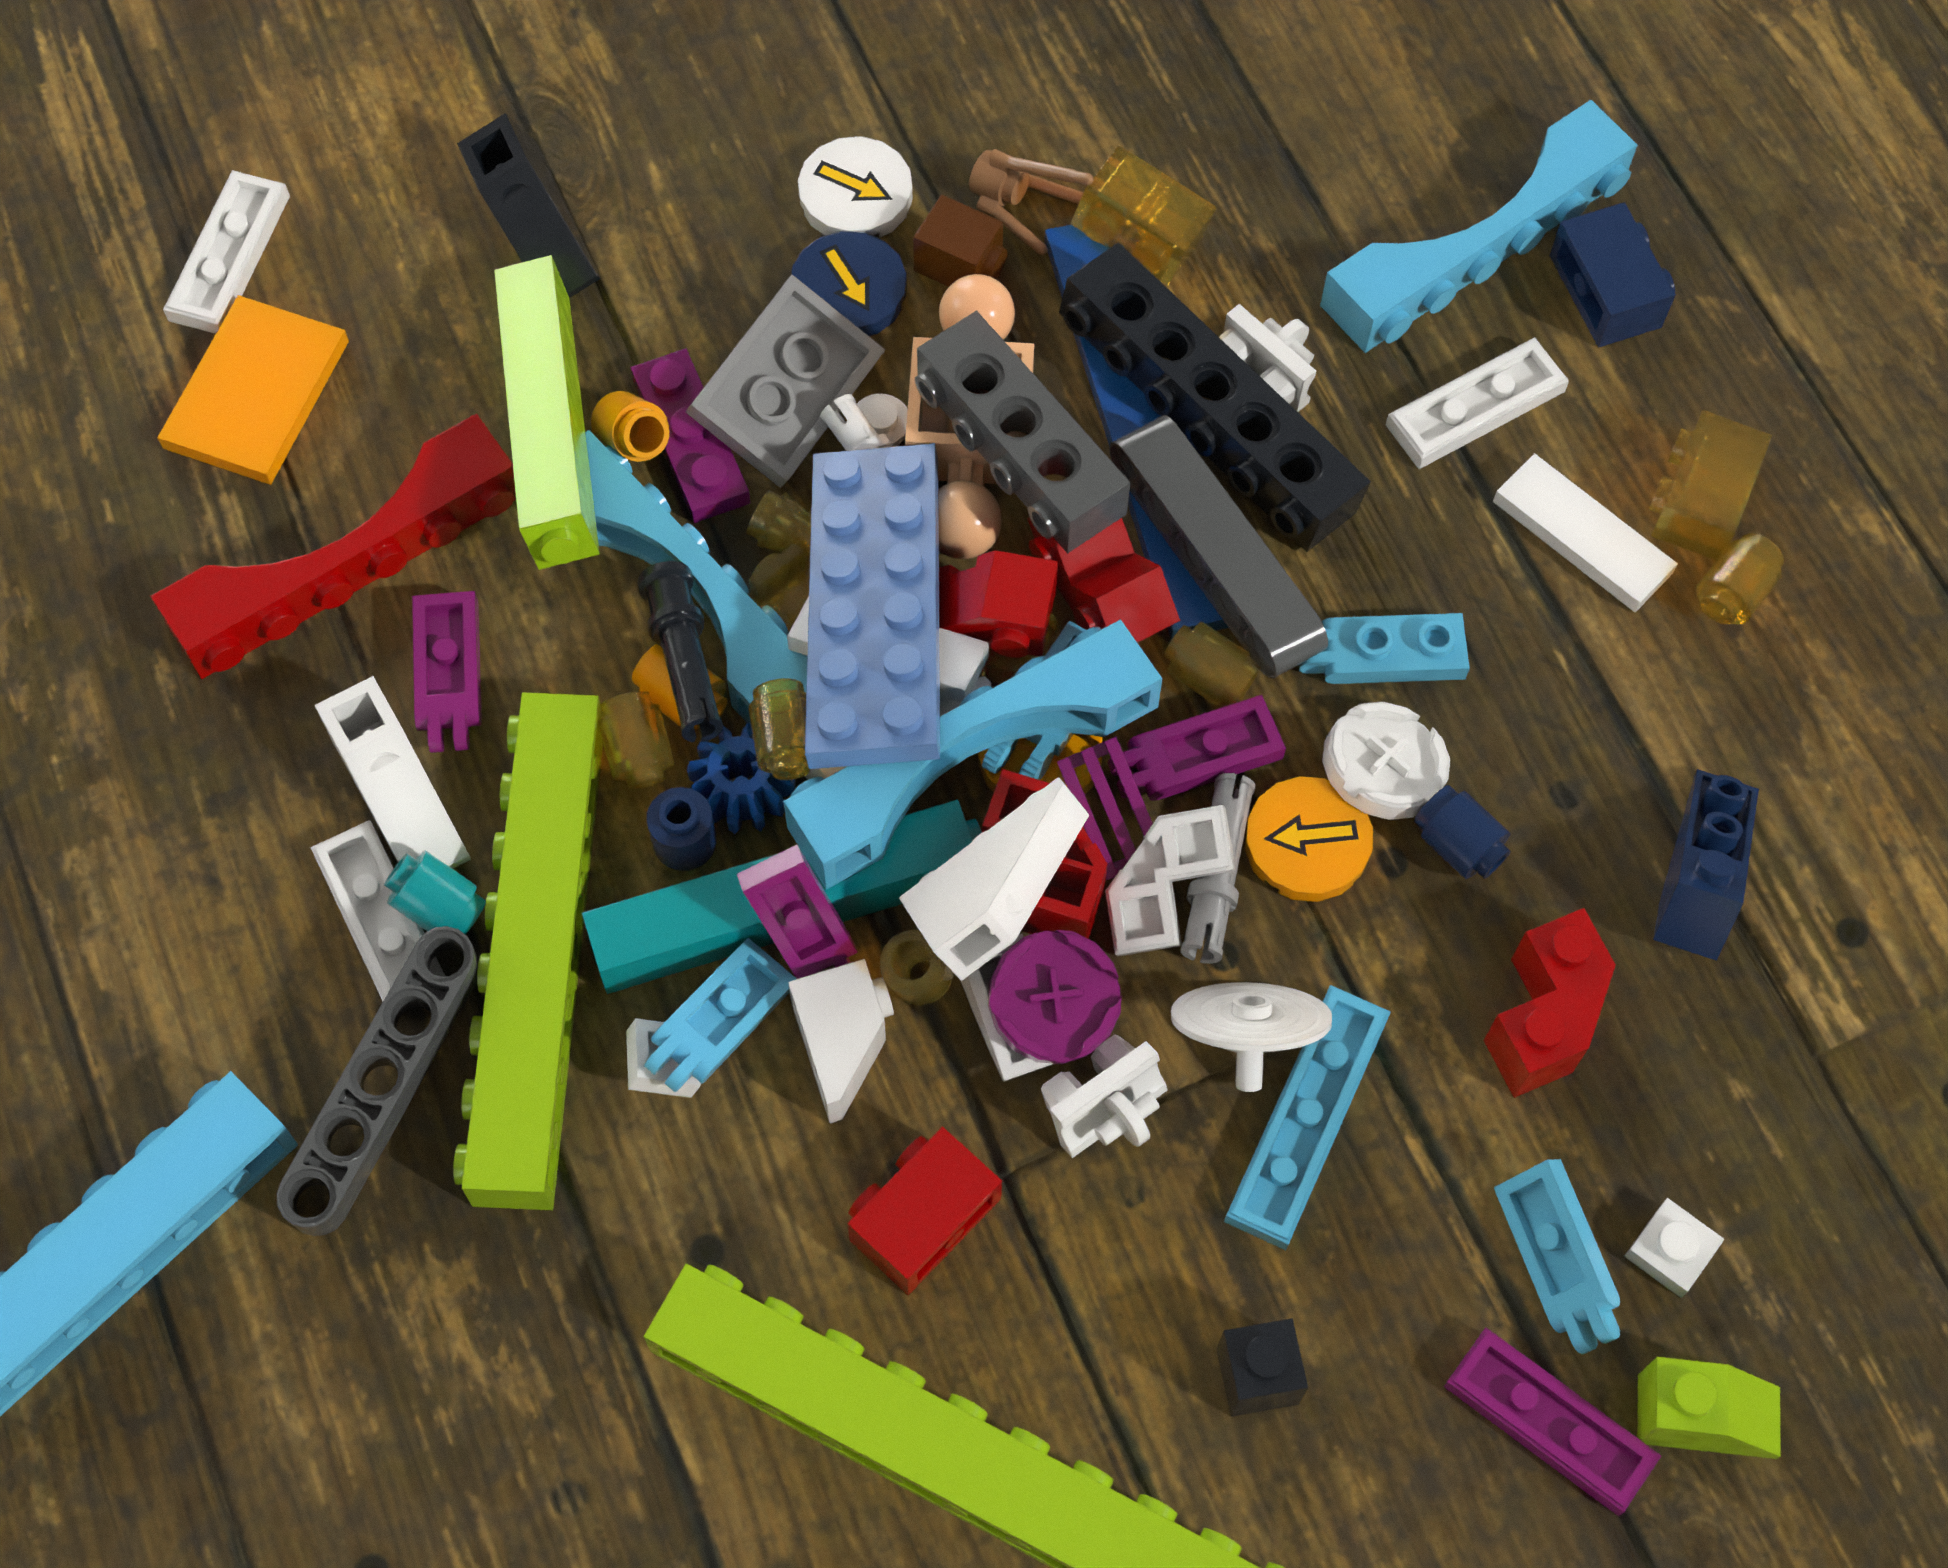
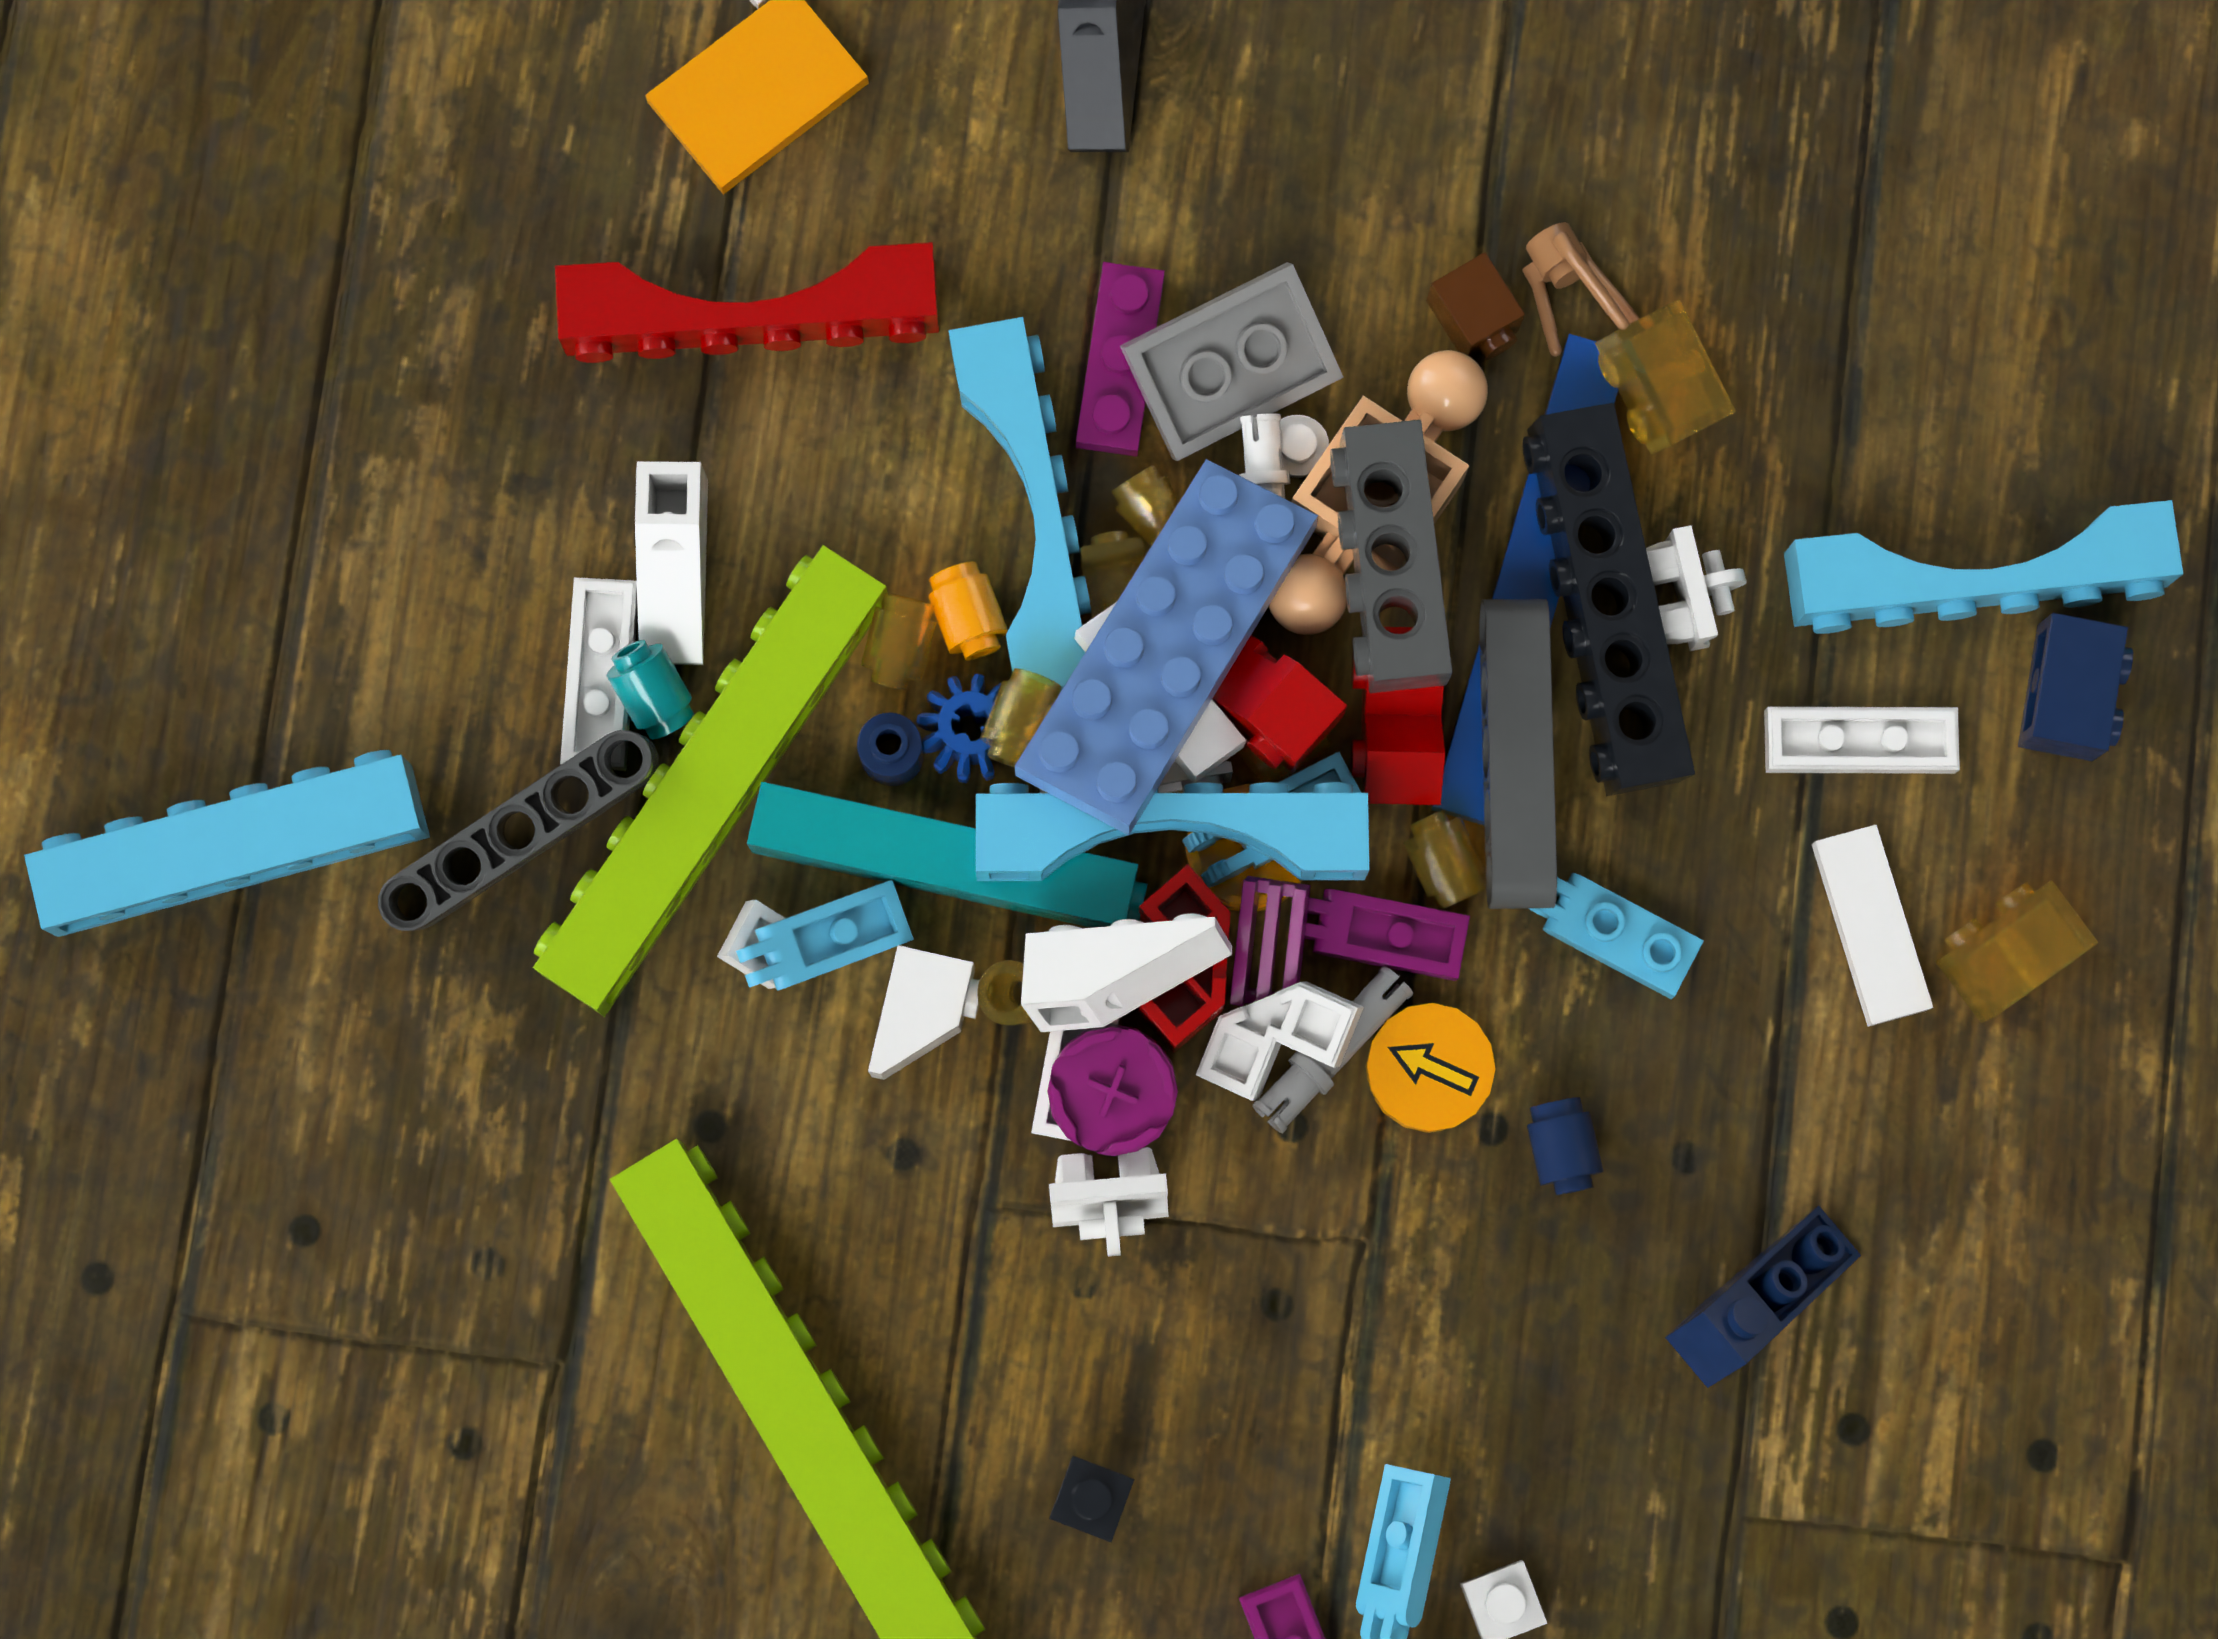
camera: 30 degrees right, 15 degrees up
magenta hinge [412,591,482,753] -> none
brick [494,255,600,570] -> none
light orange brick [591,391,669,462] -> none
black pin [637,561,723,742] -> none
magenta hinge [737,845,858,979] -> none
dark blue tile [791,231,907,336] -> none
white tile [798,136,913,238] -> none
red brick [847,1126,1002,1296] -> none
white shield [1171,982,1332,1092] -> none
medium azure tile [1224,985,1391,1250] -> none
white tile [1322,702,1450,820] -> none
red brick [1483,908,1616,1098] -> none
clear yellow brick [1696,533,1784,625] -> none

